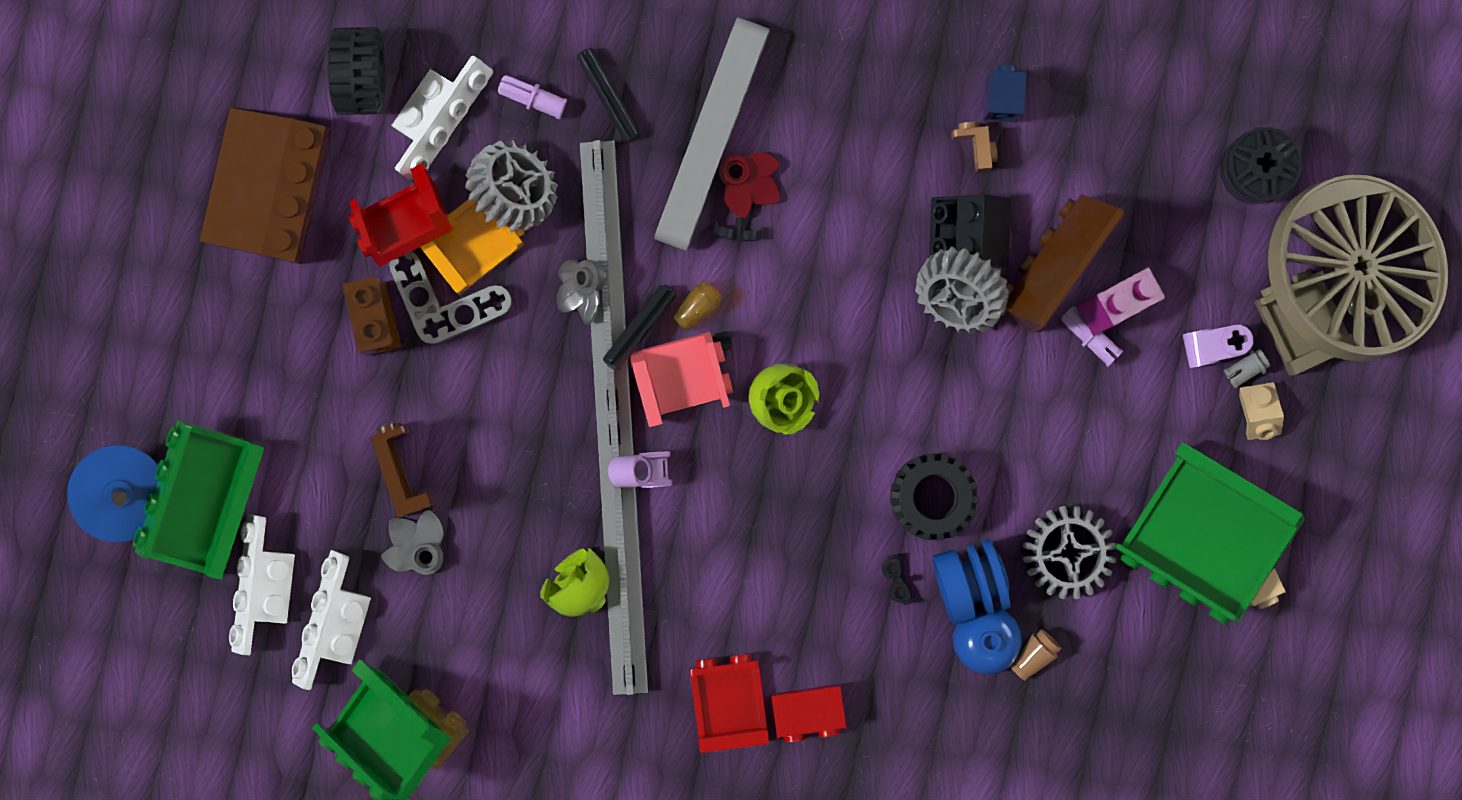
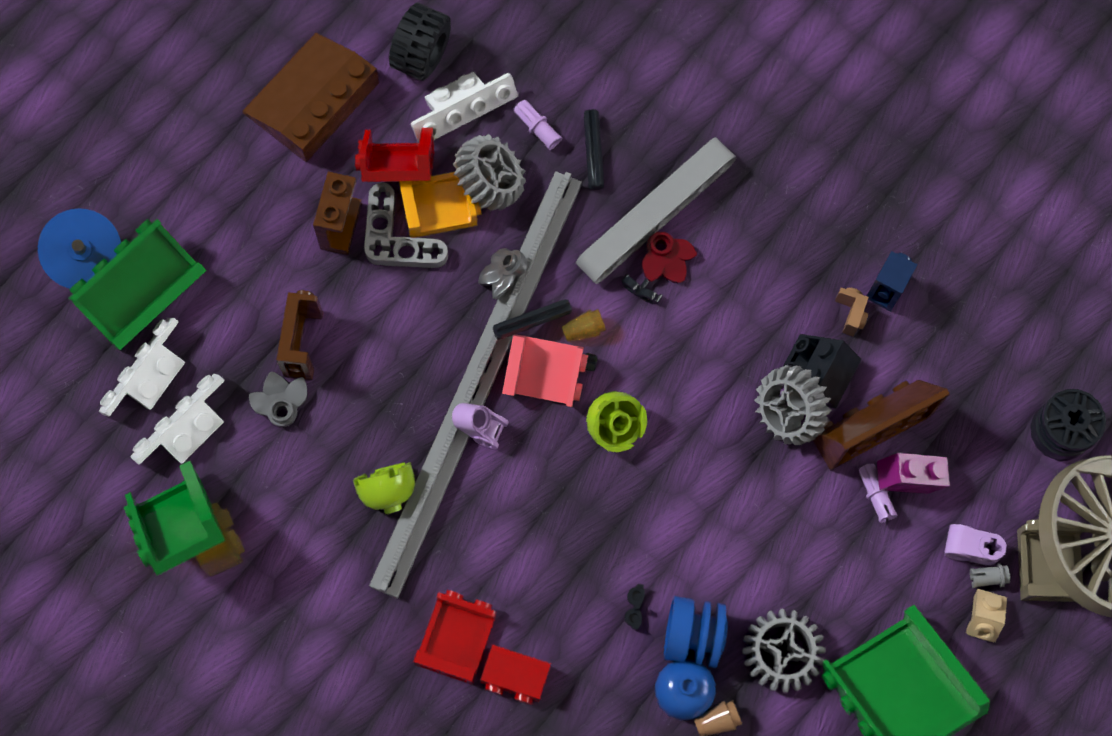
camera: 20 degrees right, 15 degrees down
black tyre [890,454,979,541] -> none

